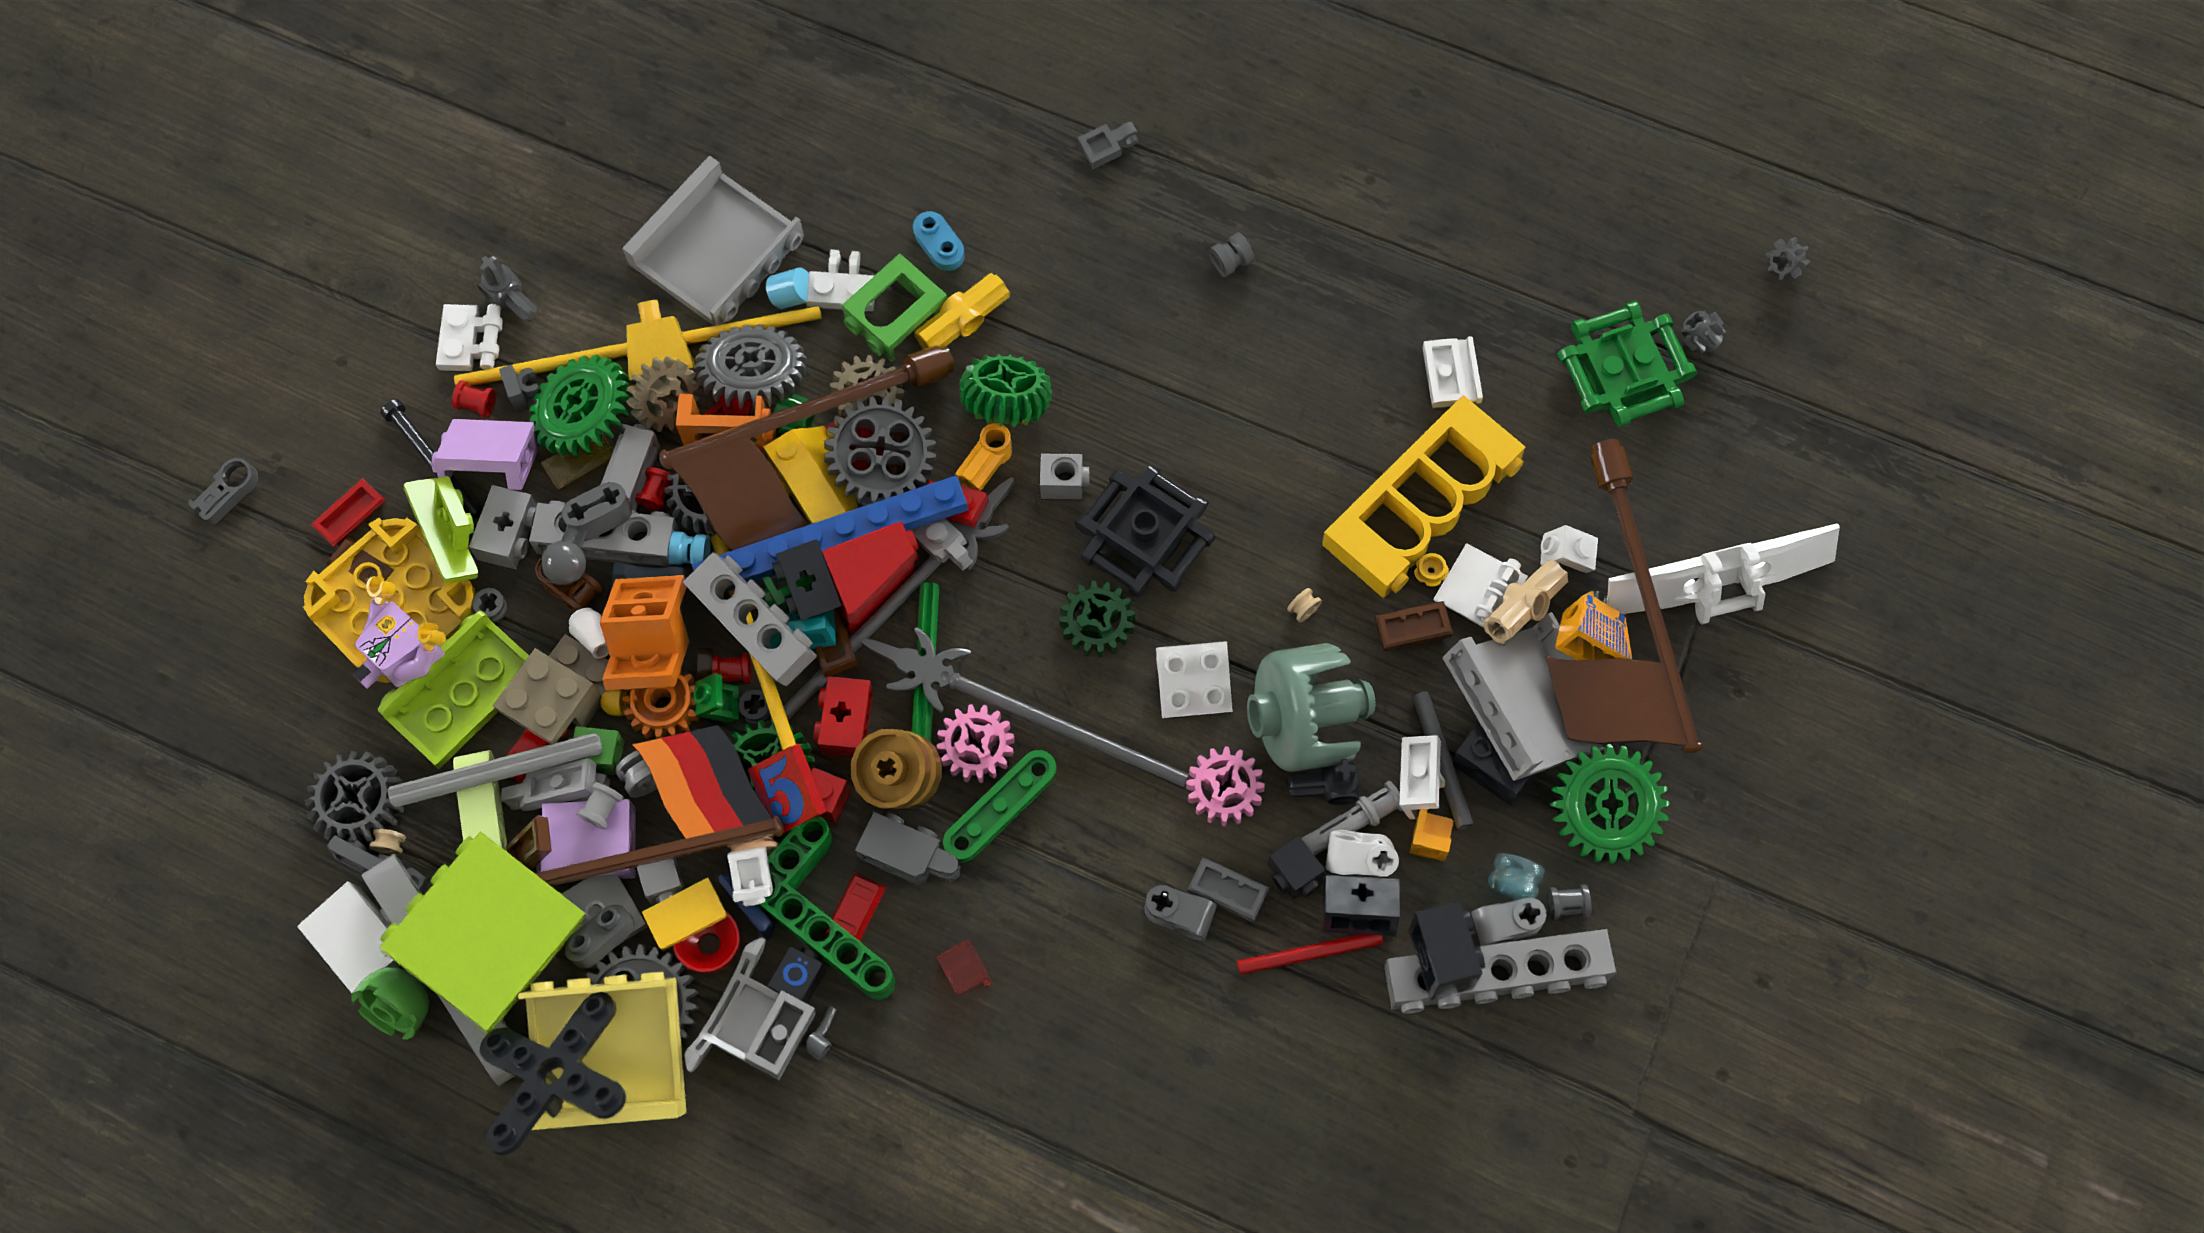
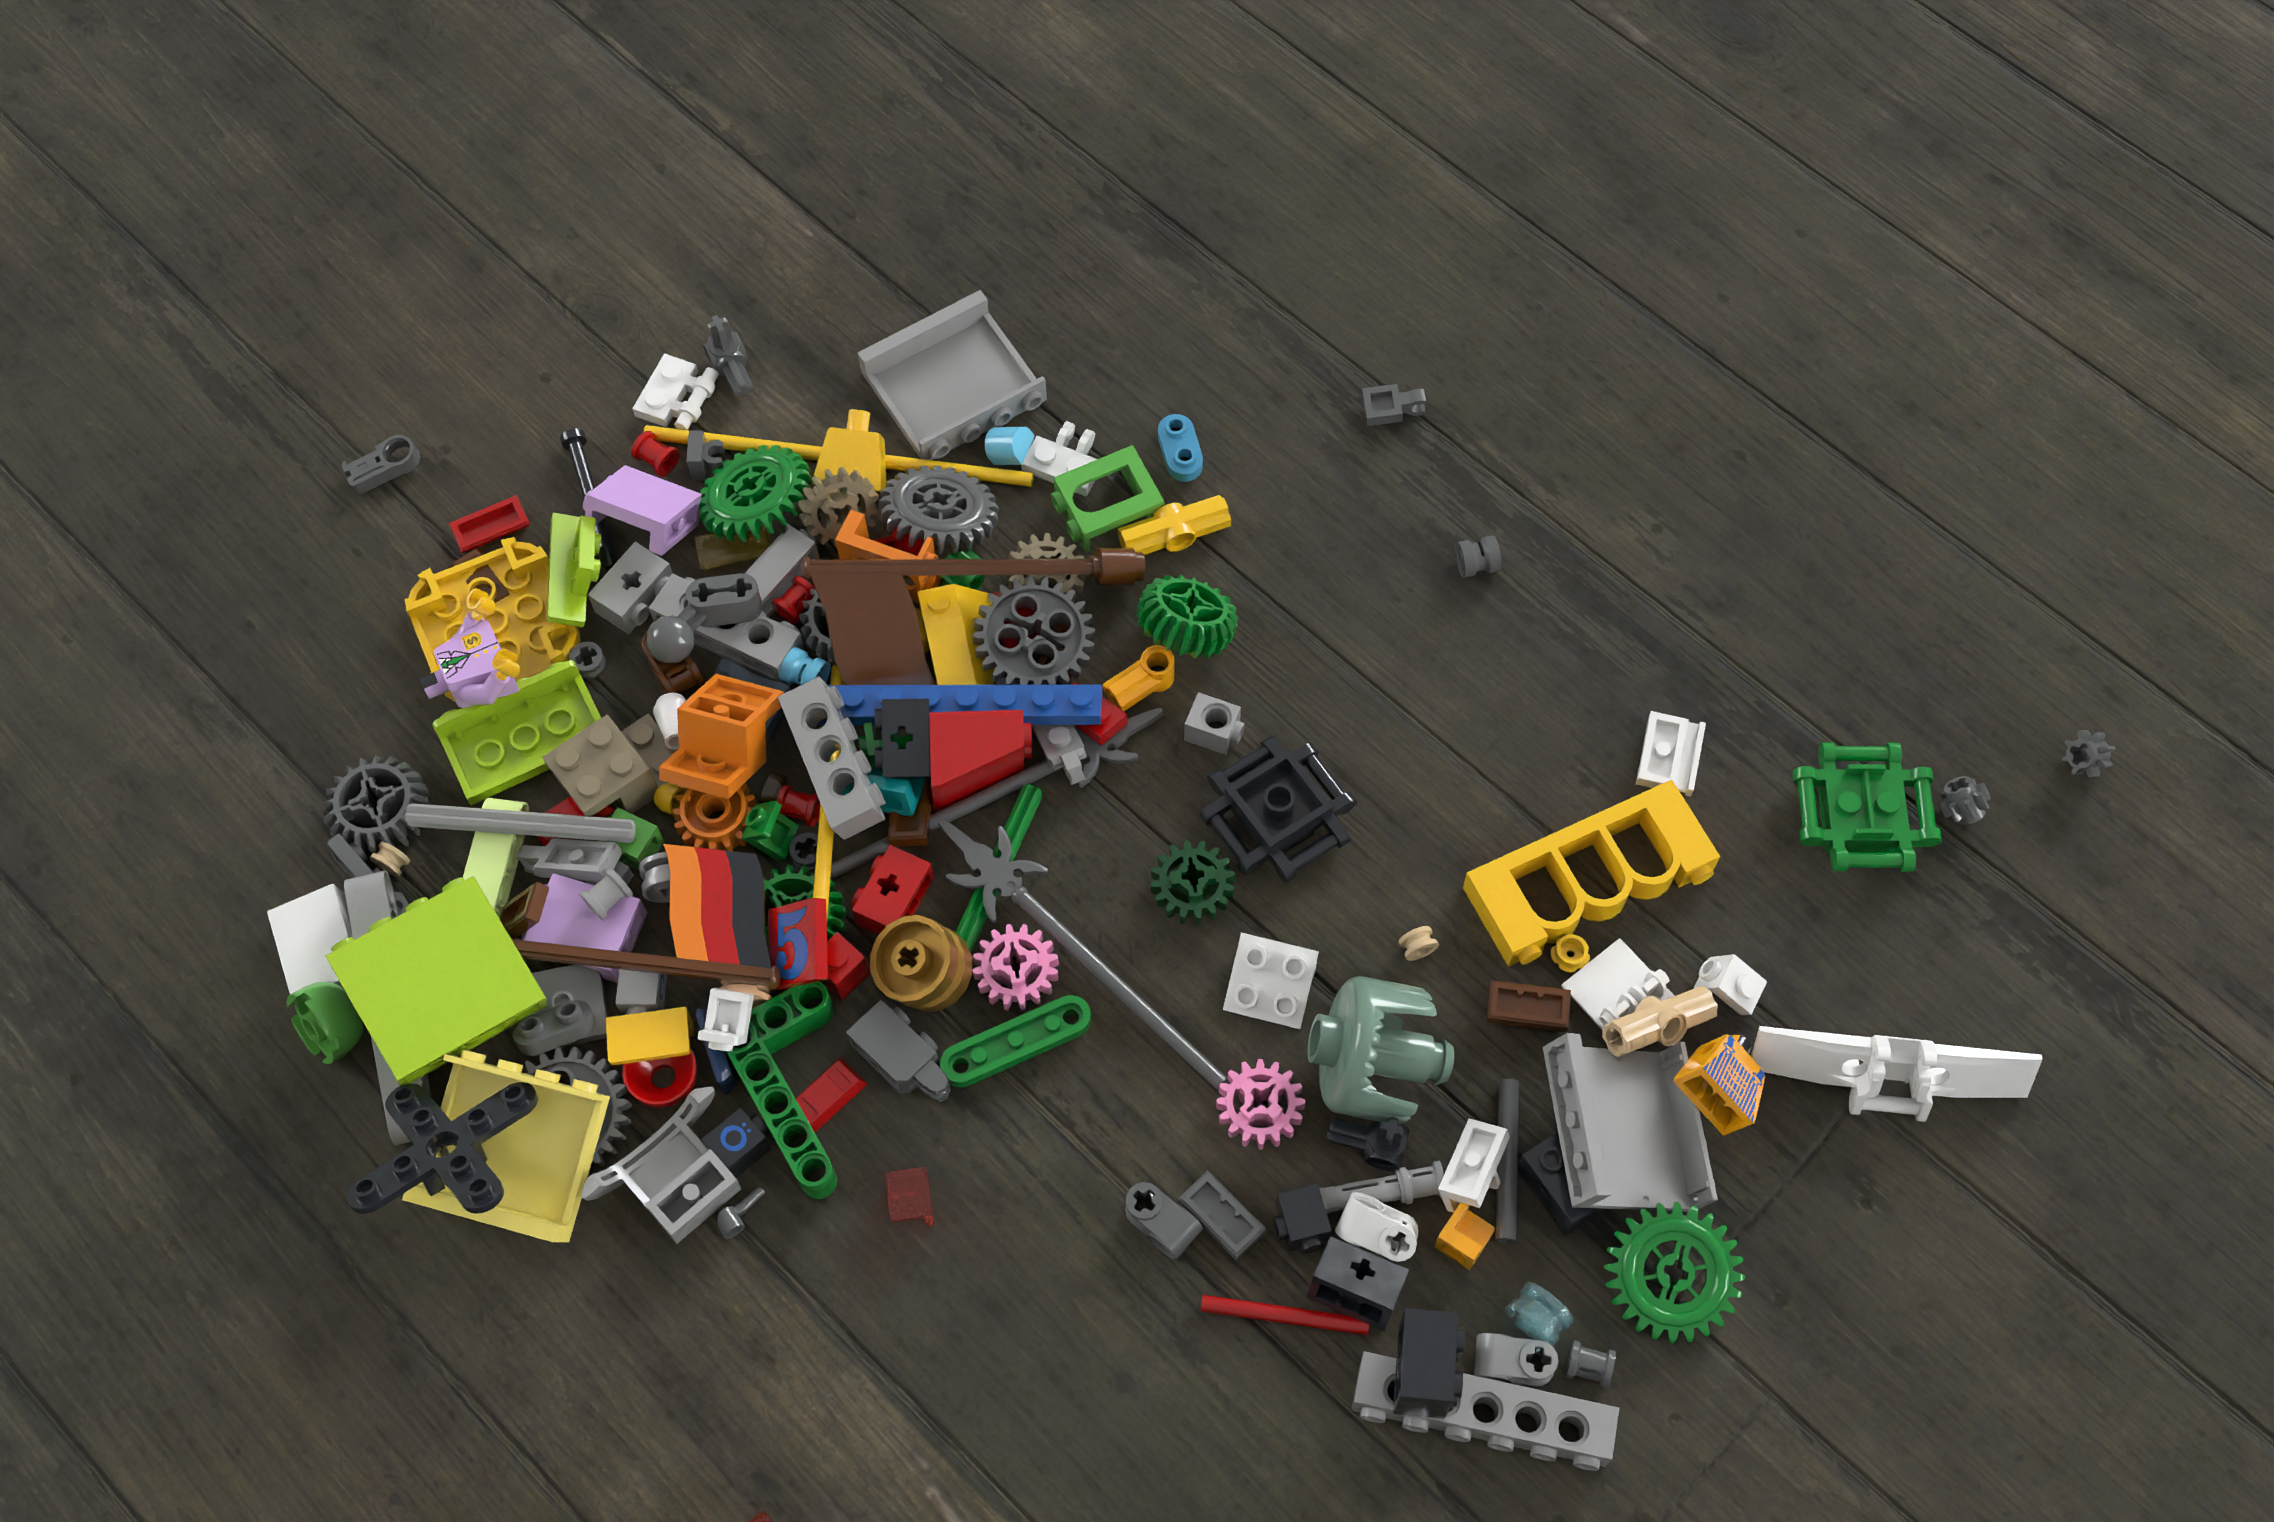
camera: 20 degrees right, 5 degrees down
reddish brown flag [1545,439,1703,753] -> none

